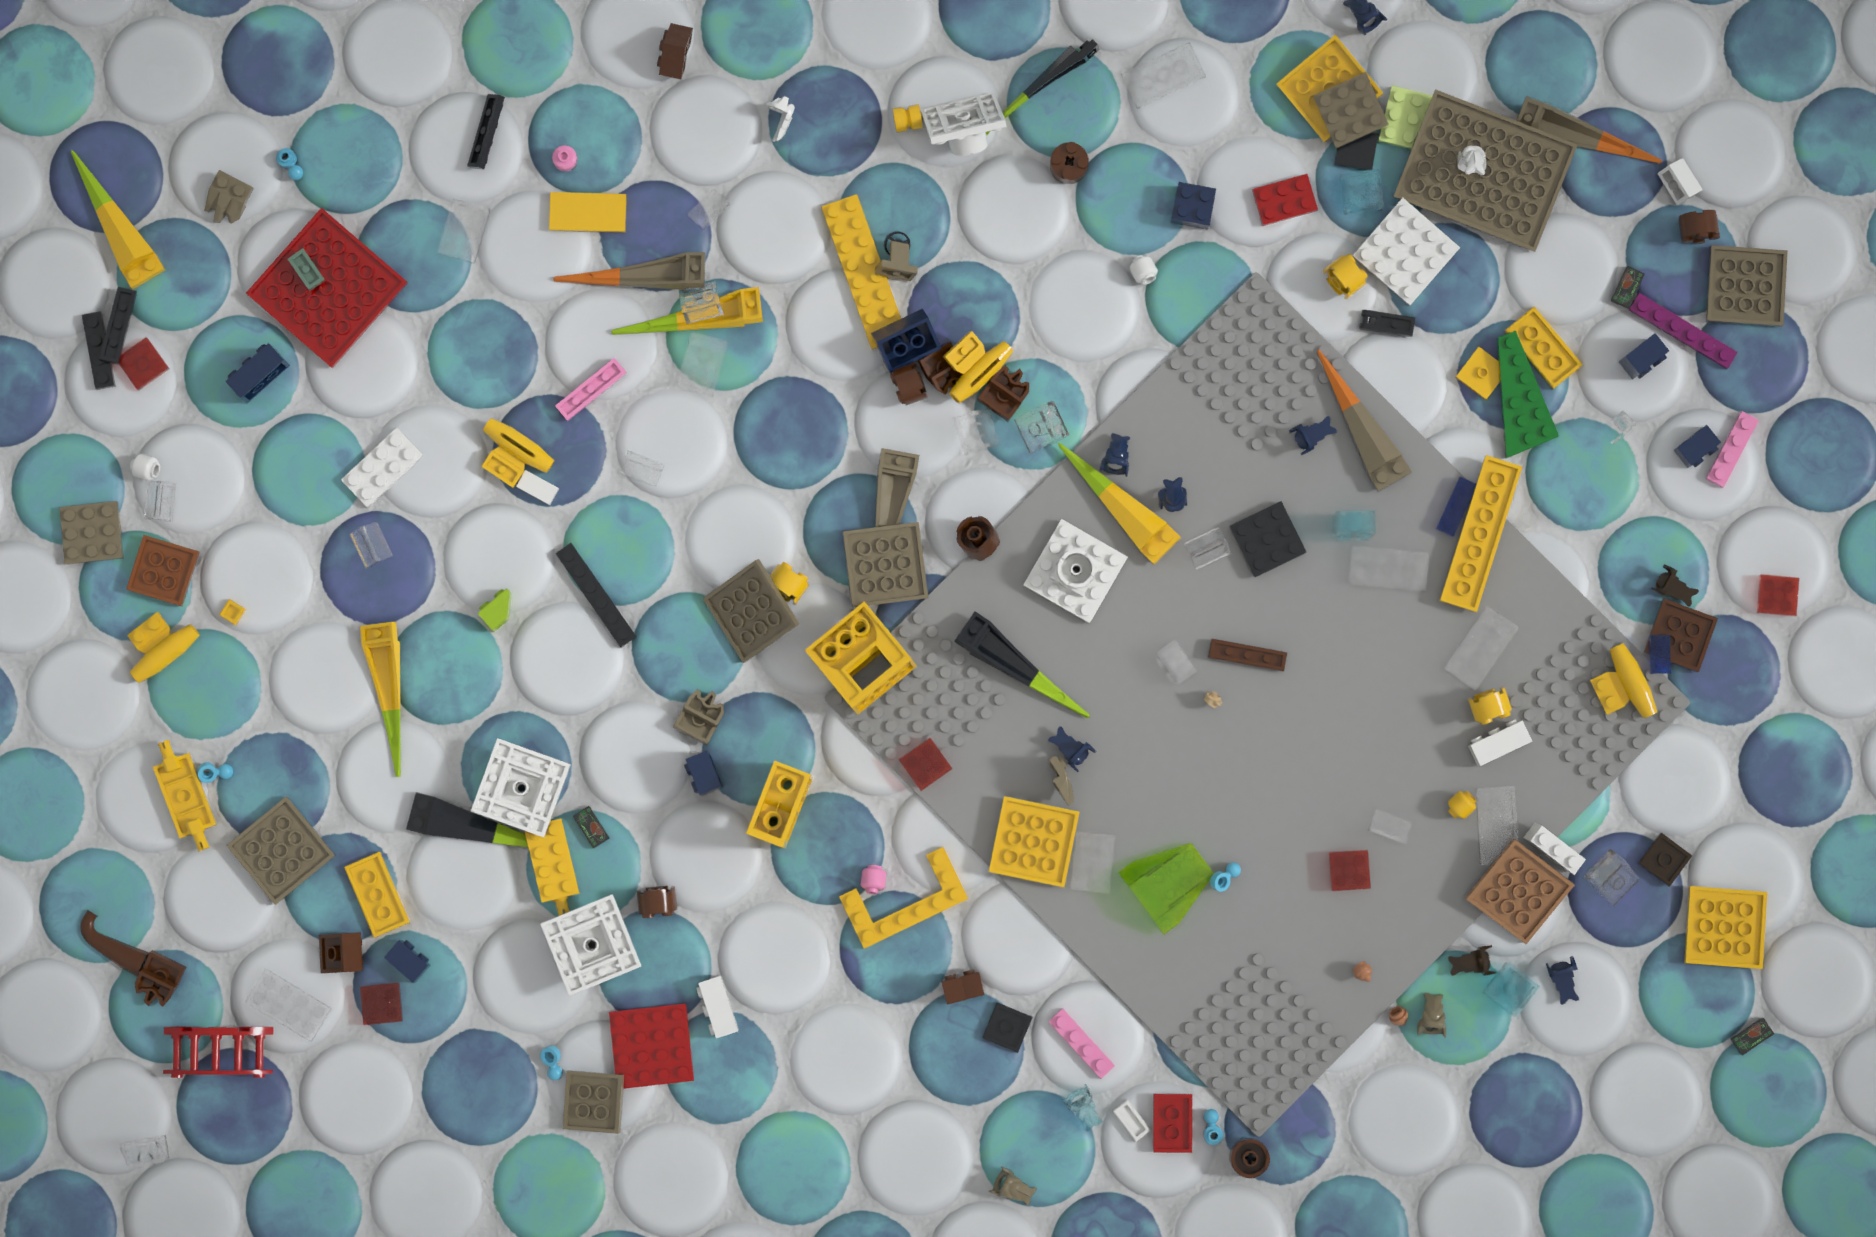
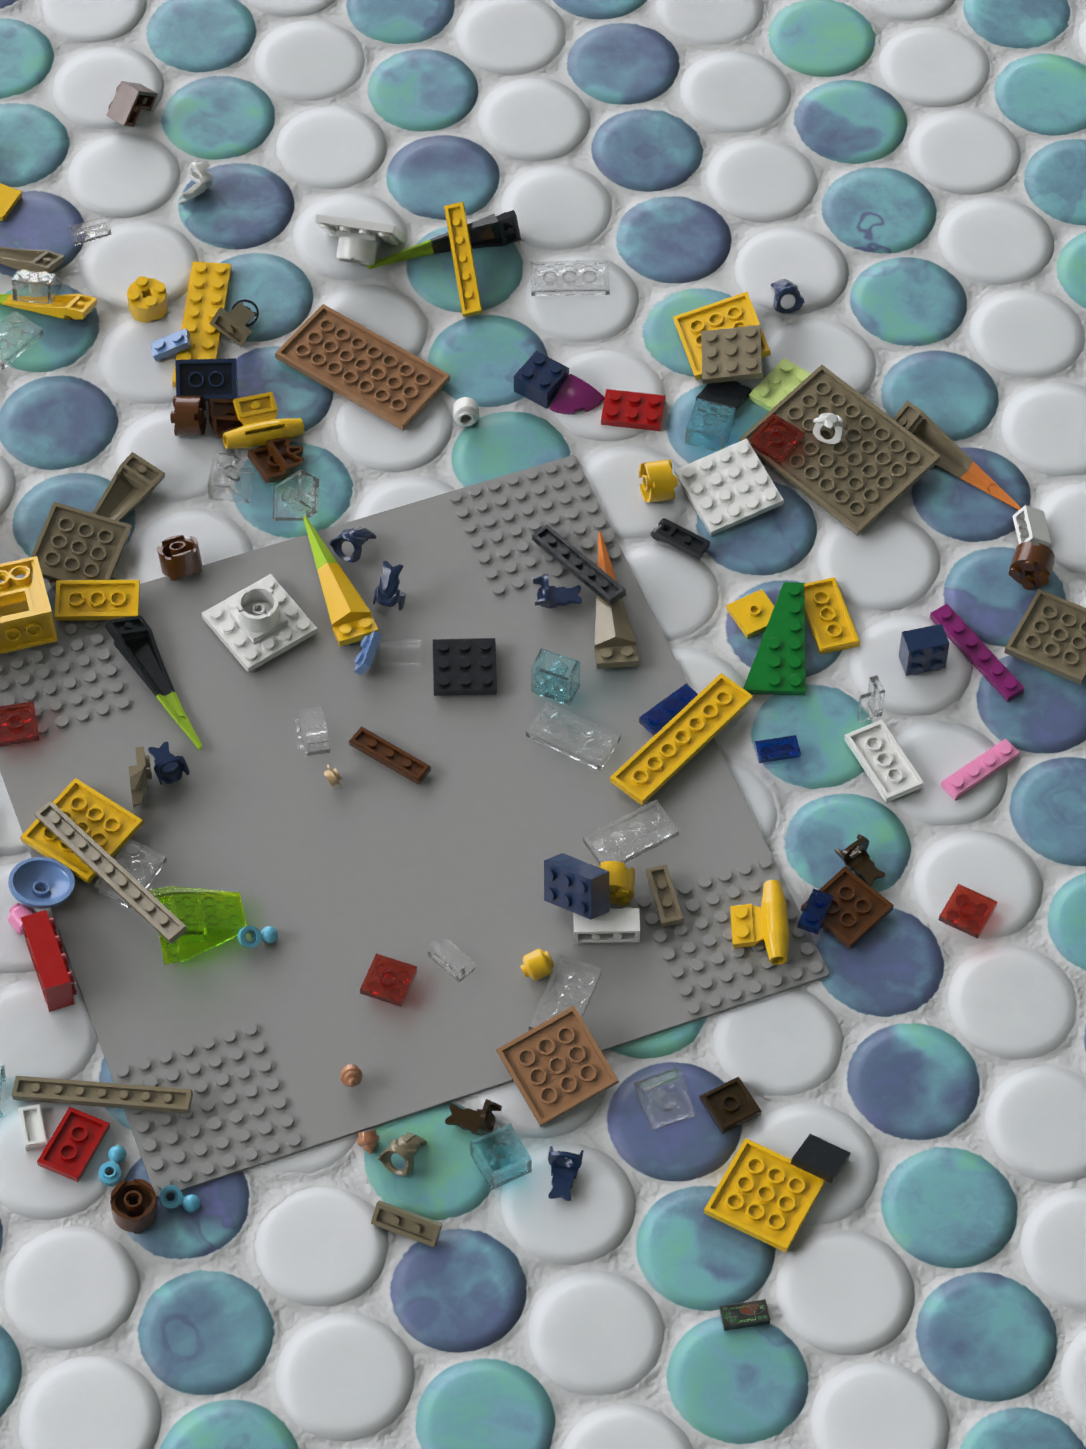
camera: 25 degrees right, 30 degrees down
yellow wheel [892,104,923,133] -> none
bright pink plate [1048,1008,1115,1078] -> none
reddish brown brick [1050,142,1089,184] -> none
white brick [1523,823,1586,875] -> none
pearl dark grey tile [1611,266,1645,309] -> none
dark blue brick [1674,425,1721,468] -> none
none -> medium blue dish [8,857,75,909]
none -> bright pink head [8,903,37,935]
none -> dark tan plate [12,1076,193,1114]
none -> red brick [21,910,77,1012]
none -> dark tan plate [34,800,188,944]
none -> yellow plate [54,580,140,621]
none -> yellow brick [127,276,168,323]
none -> medium blue plate [151,328,191,361]
none -> medium azure plate [159,1185,201,1213]
none -> medium nougat plate [275,304,450,431]
none -> medium blue plate [354,631,382,675]
none -> dark tan plate [371,1200,443,1247]
none -> yellow plate [444,202,483,317]
none -> black plate [532,524,626,606]
none -> dark blue brick [544,853,610,920]
none -> magenta brick [550,374,605,415]
none -> dark tan plate [646,865,683,928]
none -> clear red plate [748,413,805,465]
none -> clear blue plate [754,735,801,763]
none -> black tile [791,1134,851,1183]
none -> white plate [844,719,924,803]

